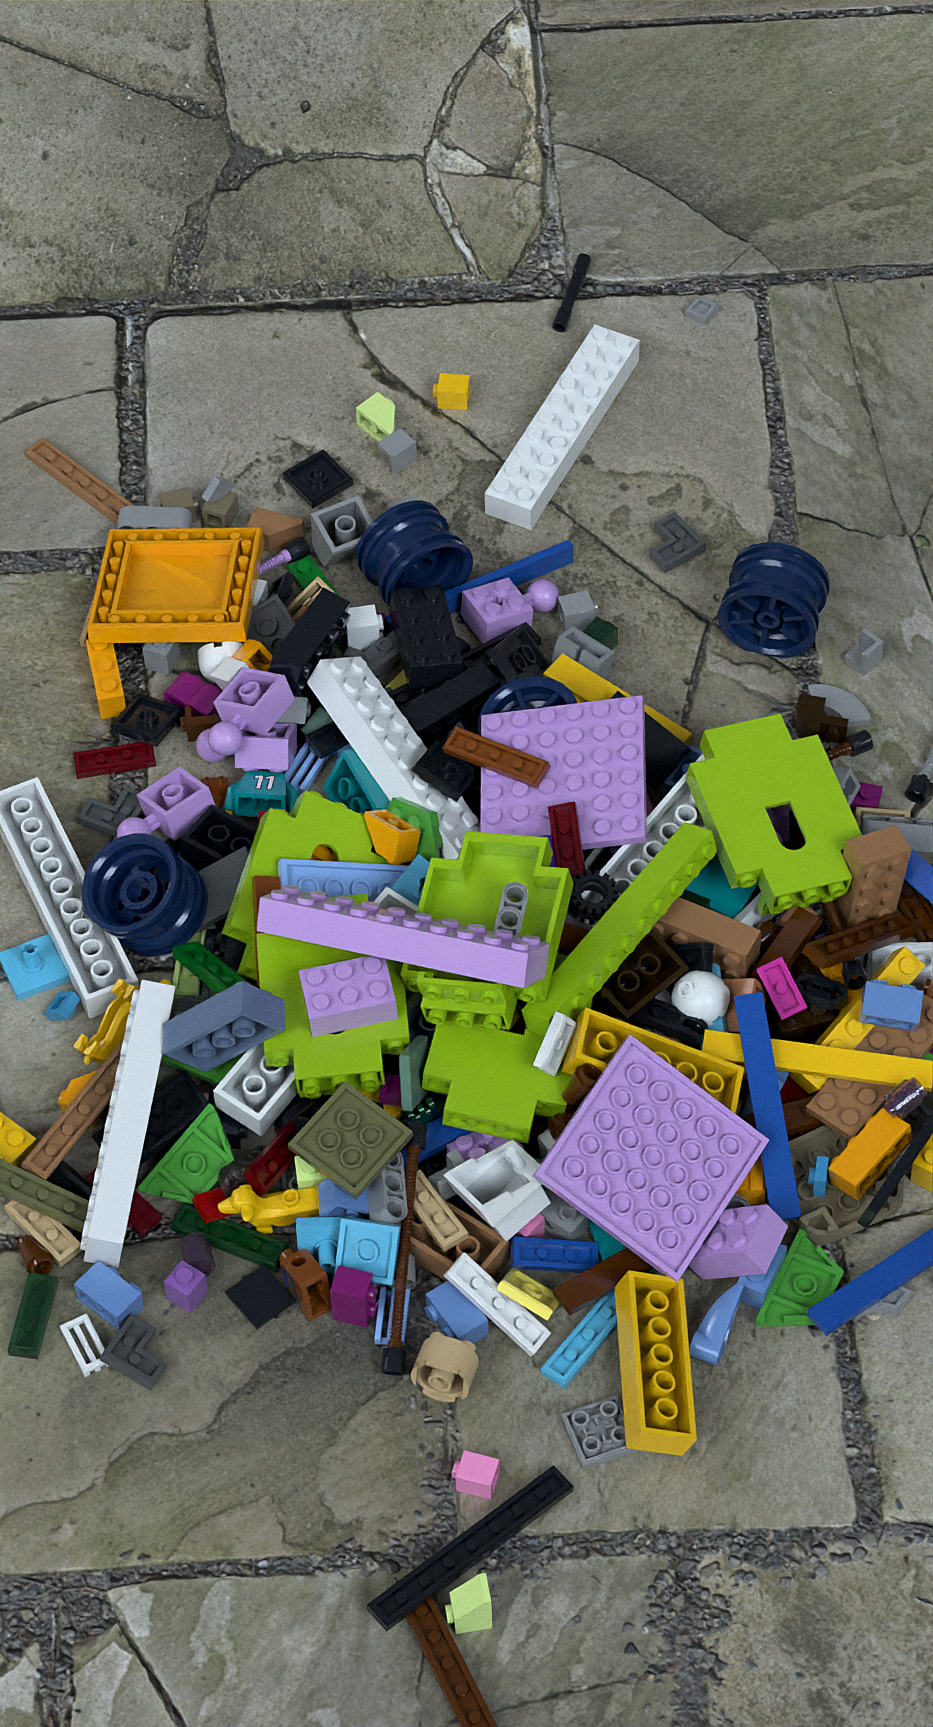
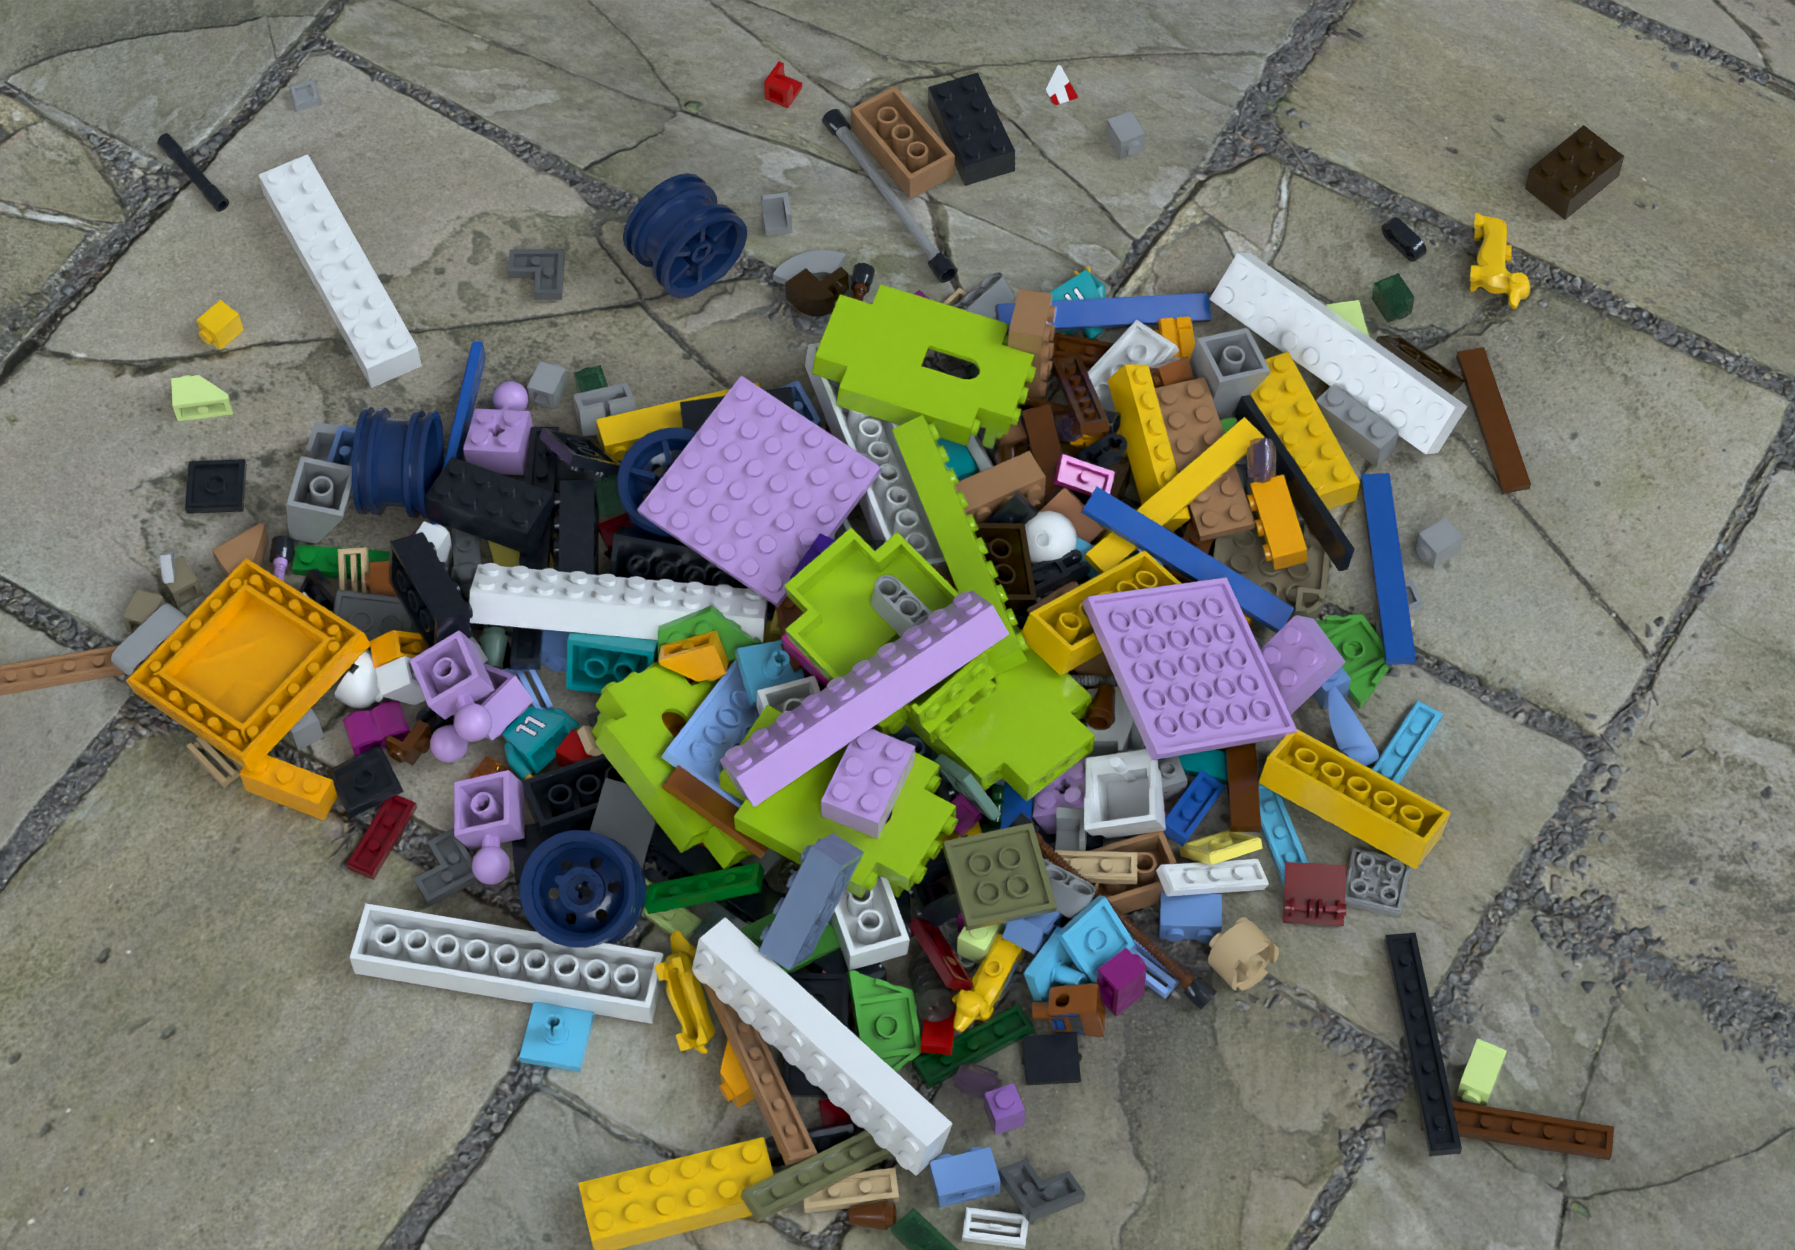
camera: 55 degrees left, 5 degrees up
dark azure plate [44,991,81,1021] -> none
light grey panel [378,428,417,473] -> none
black plate [412,739,481,802] -> none
dark orange tile [442,726,551,788] -> none
bright pink brick [452,1450,500,1500] -> none
white tile [533,1012,577,1076] -> none
dark red tile [548,801,586,878] -> none
reddish brown cone [562,1063,601,1105] -> none
black tyre [567,869,619,925] -> none
dark azure plate [808,1156,829,1197] -> none
medium blue brick [858,979,924,1032] -> none
none -> dark red hinge [1283,862,1346,926]
none -> medium azure tile [1372,700,1443,784]

